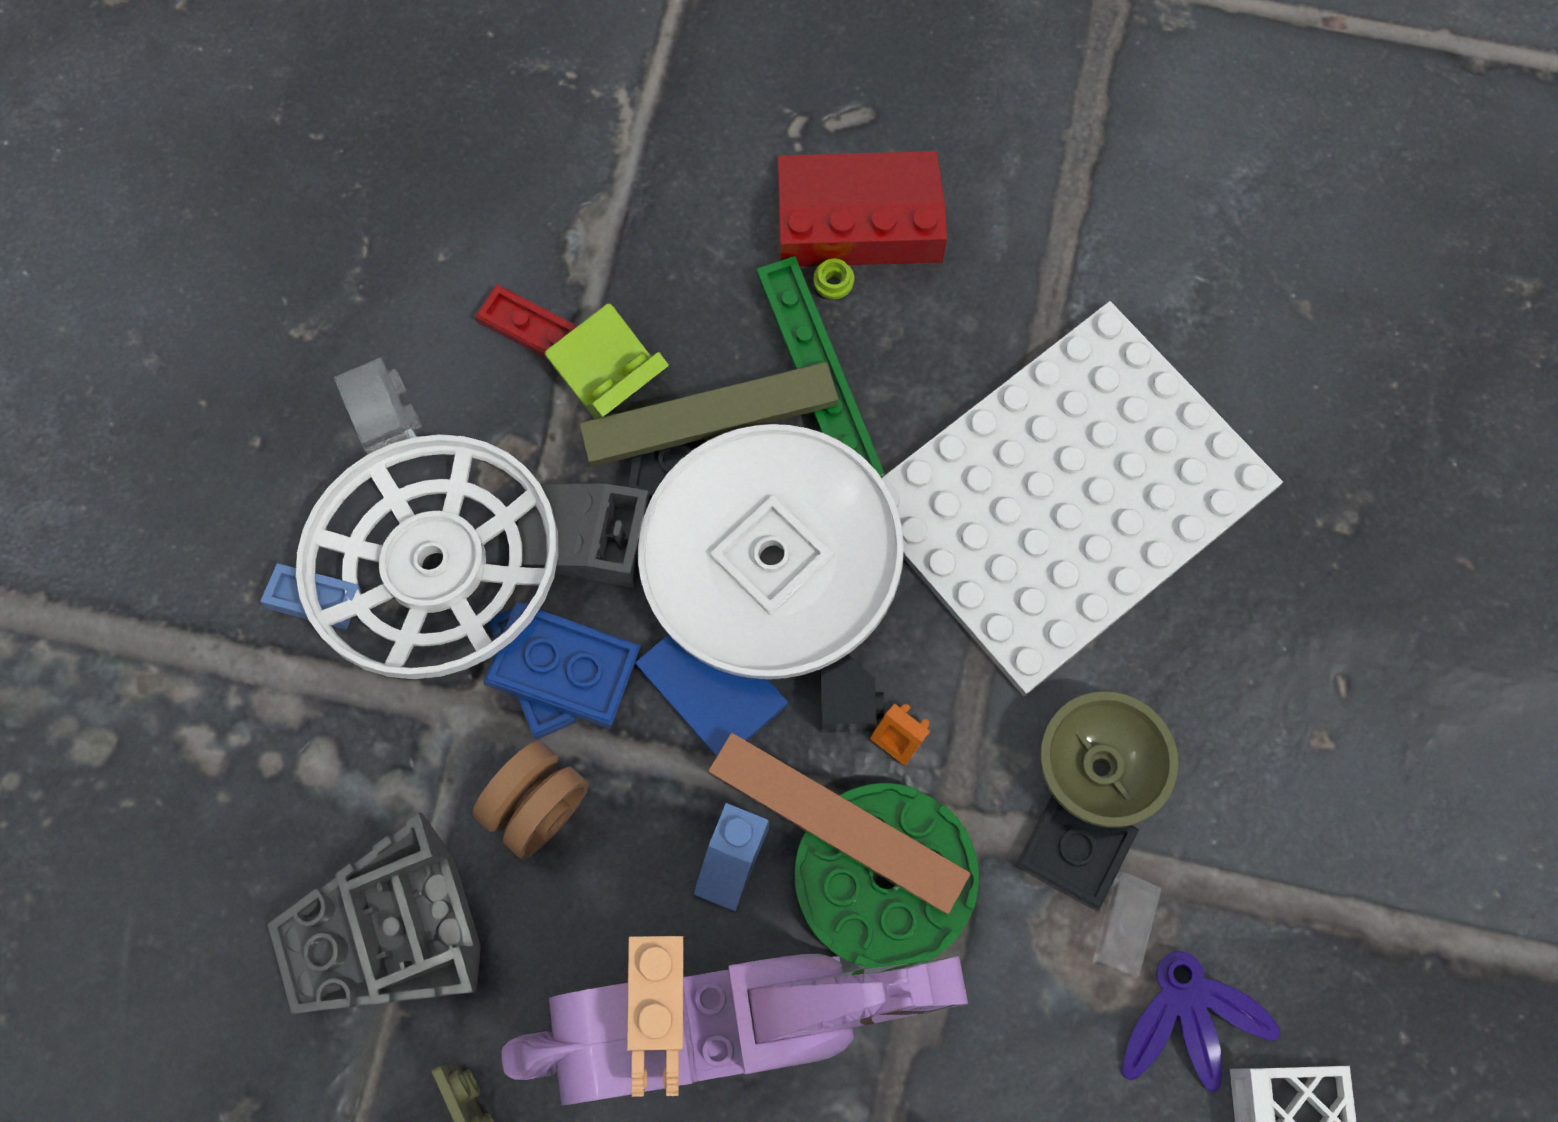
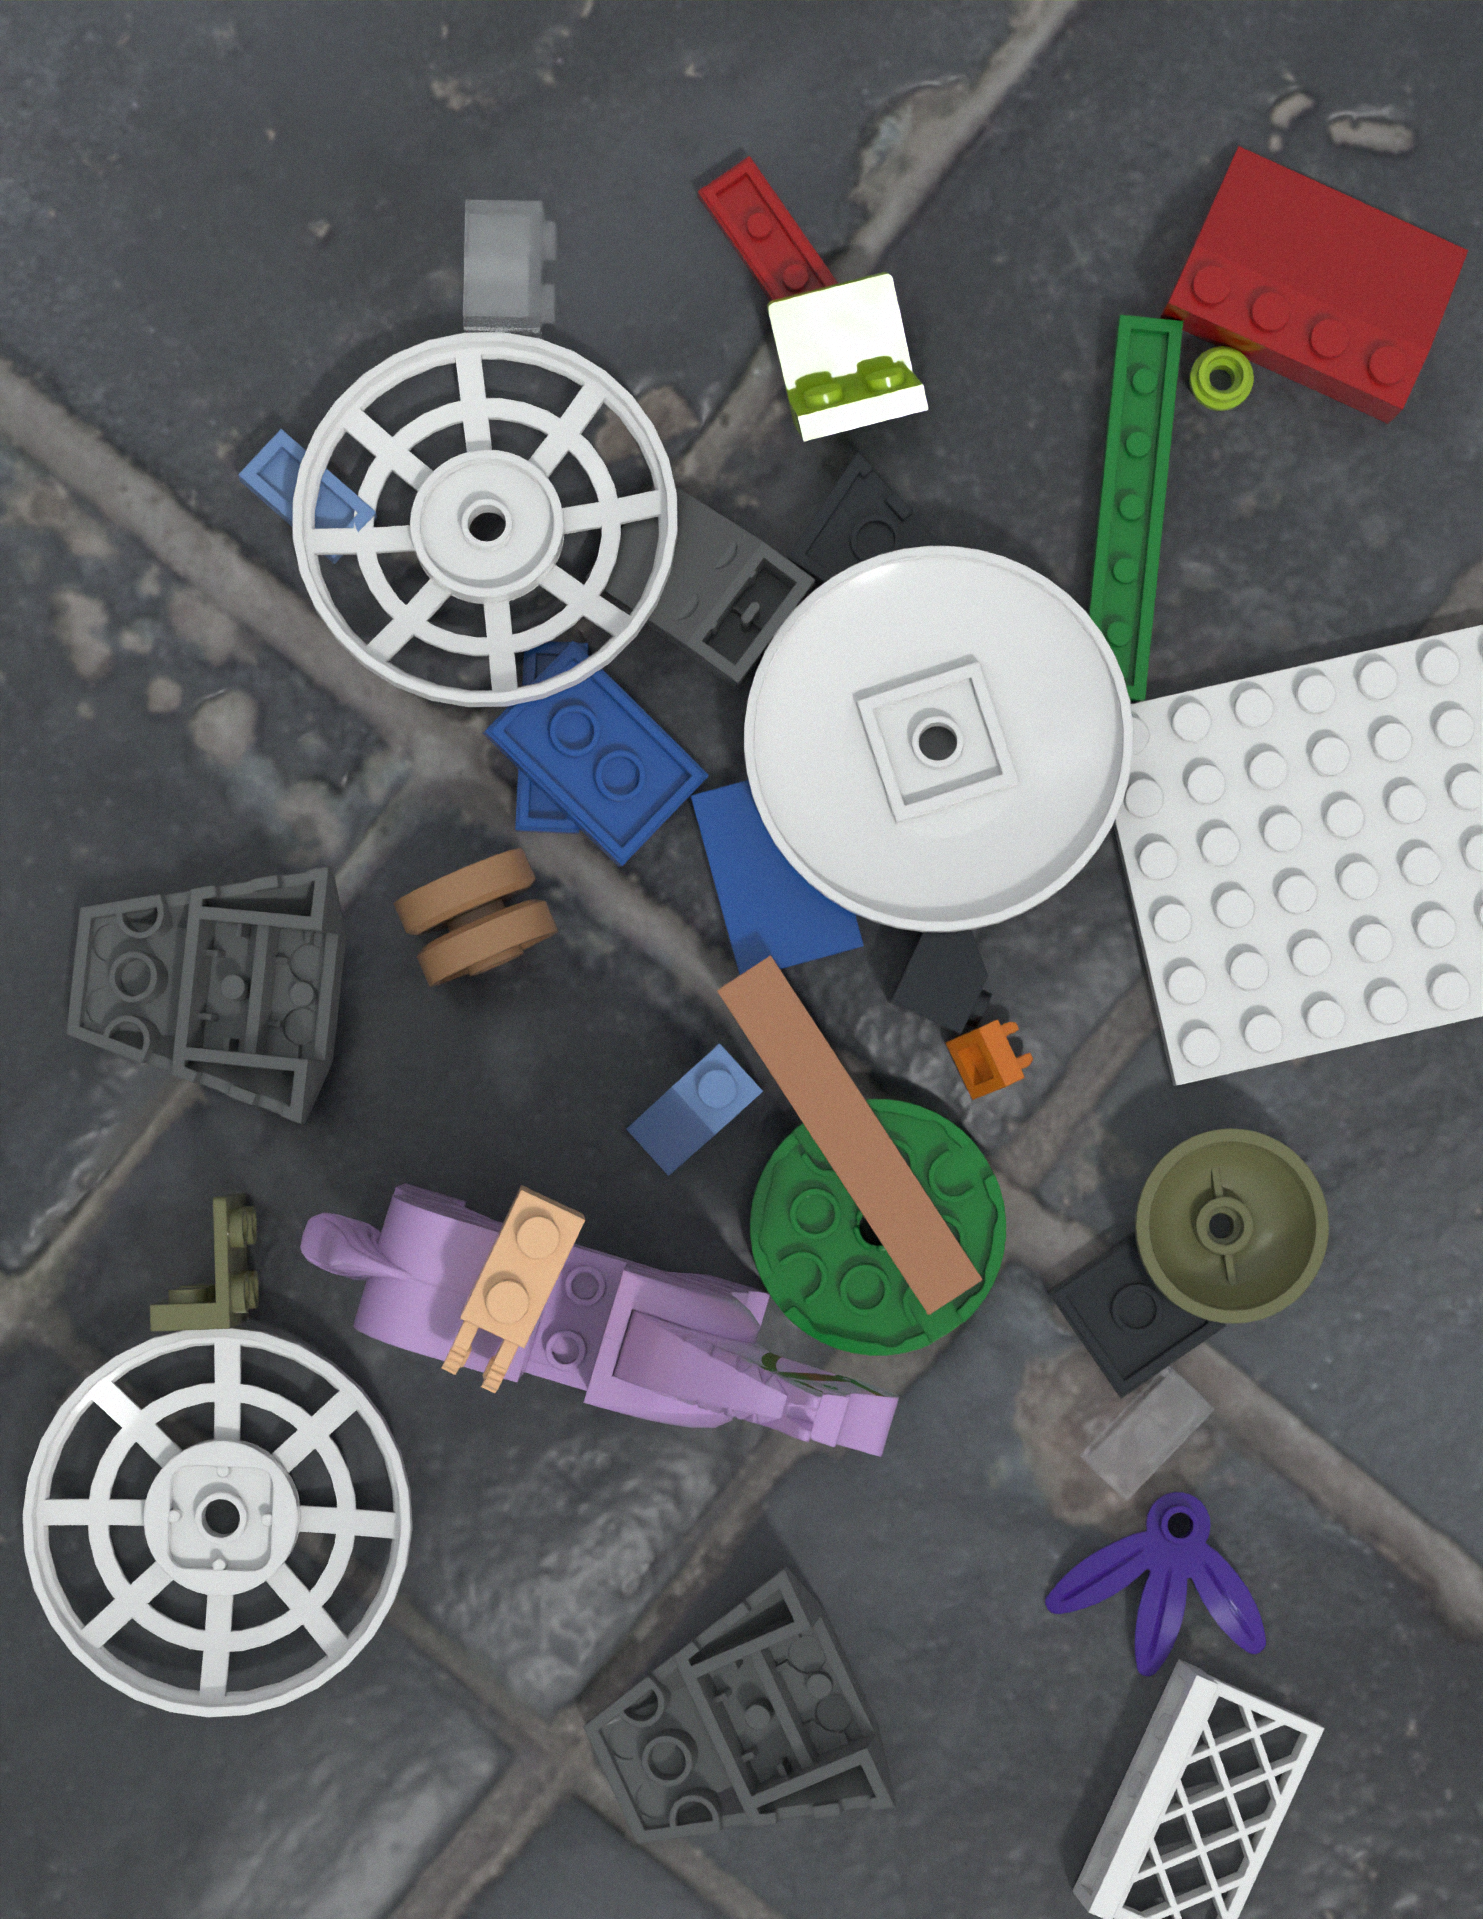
camera: 25 degrees right, 15 degrees up
olive tile [579,362,838,467] -> none

